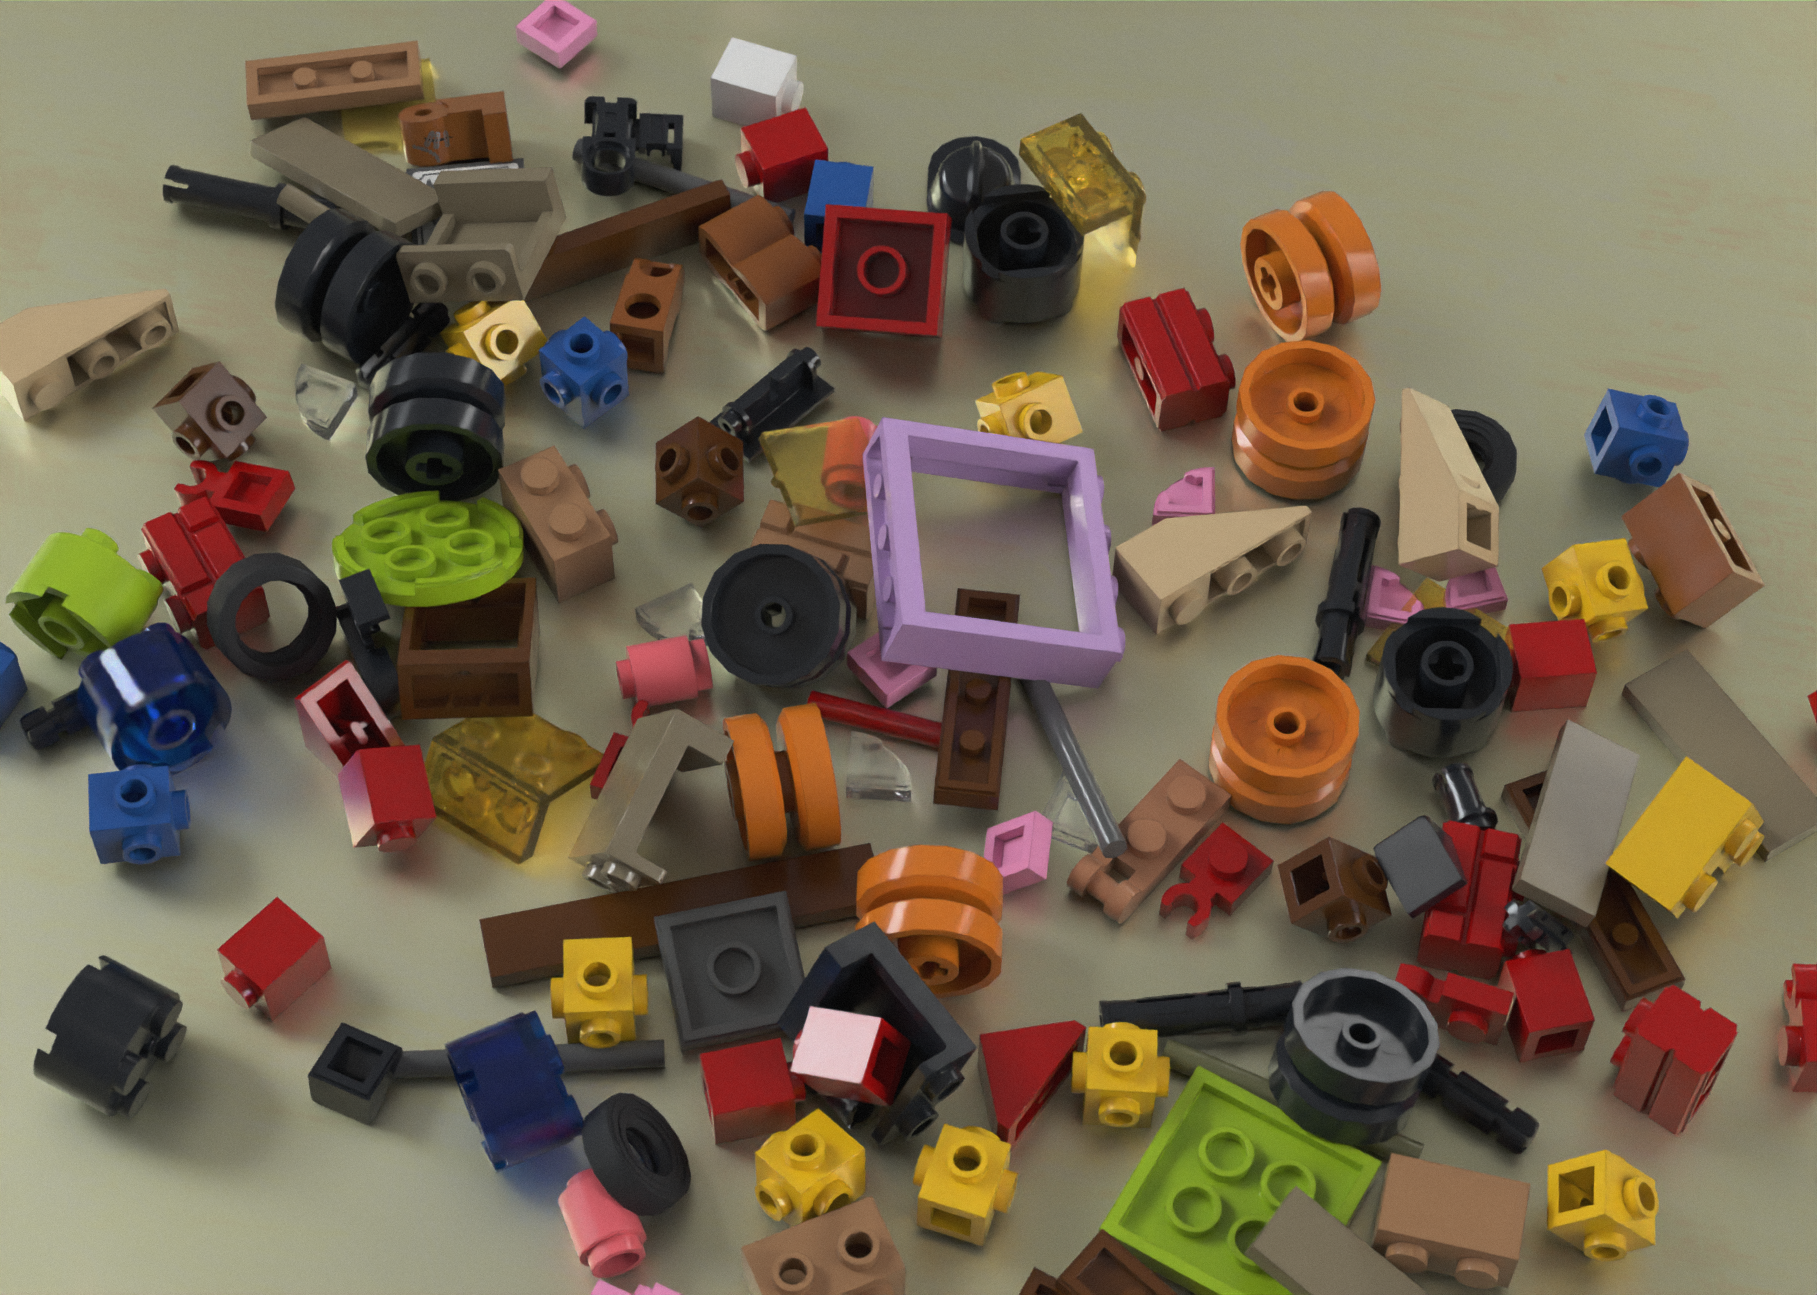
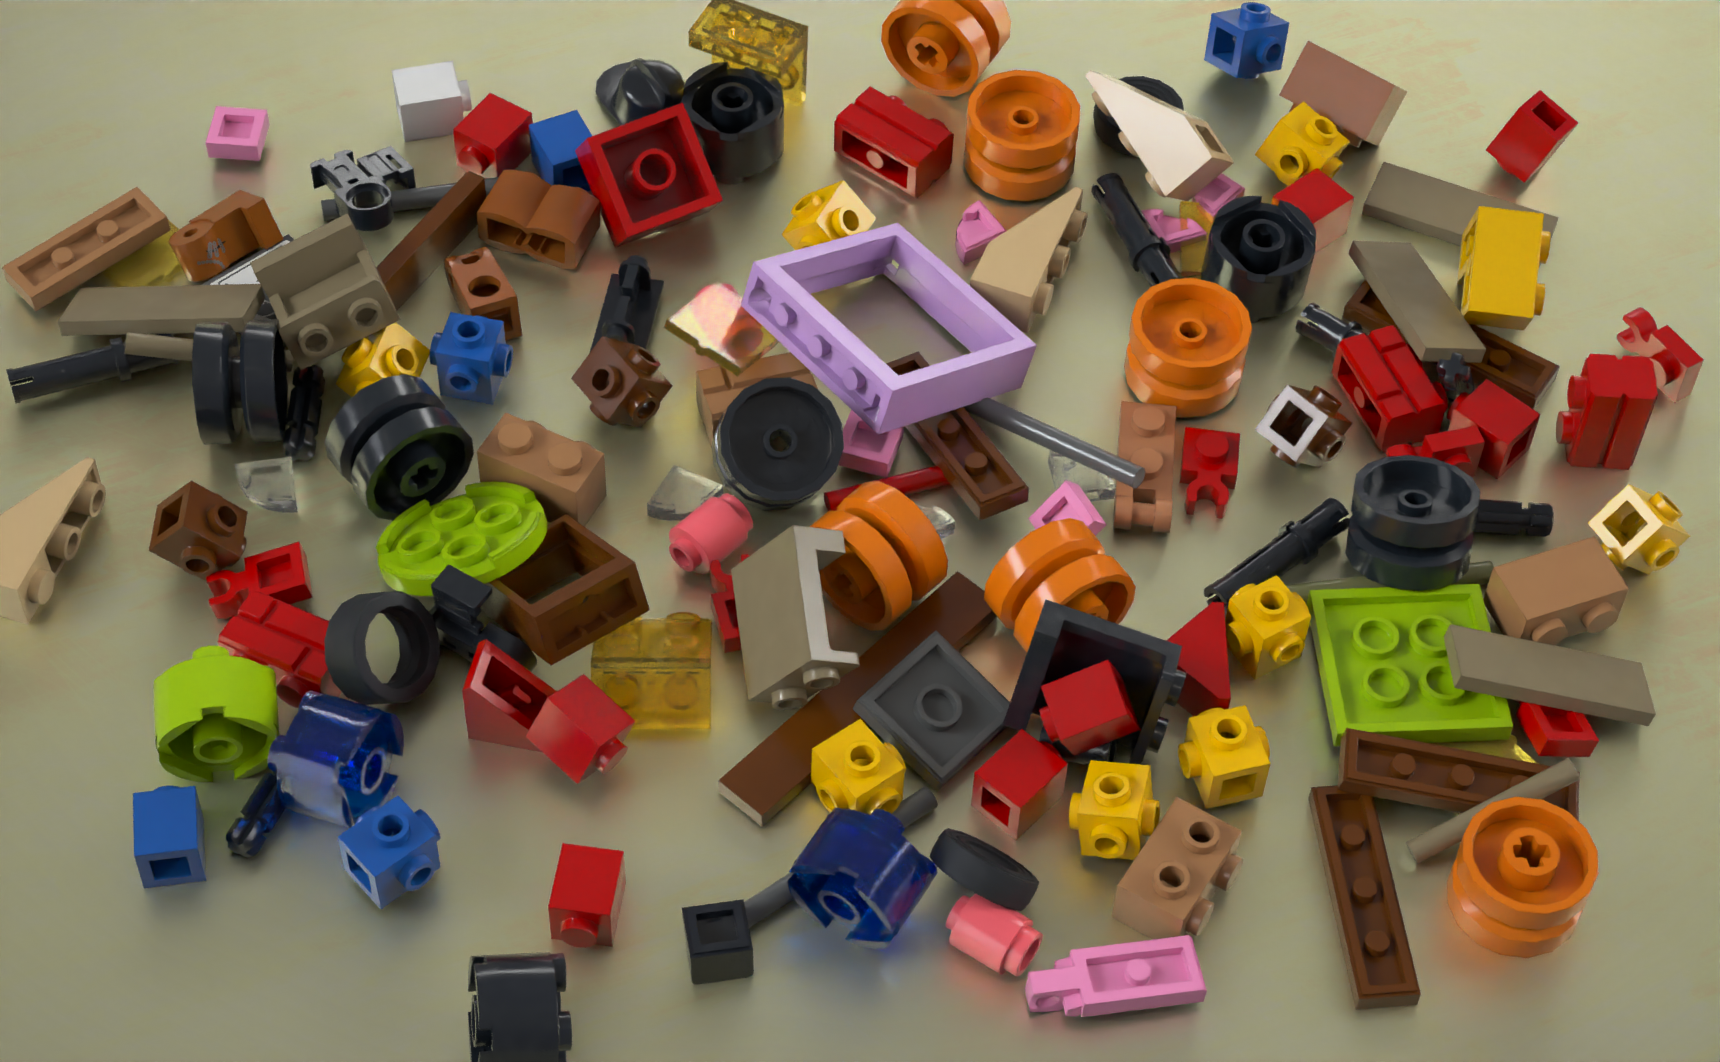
camera: 35 degrees left, 5 degrees down
black slope [1373,815,1468,919] -> none

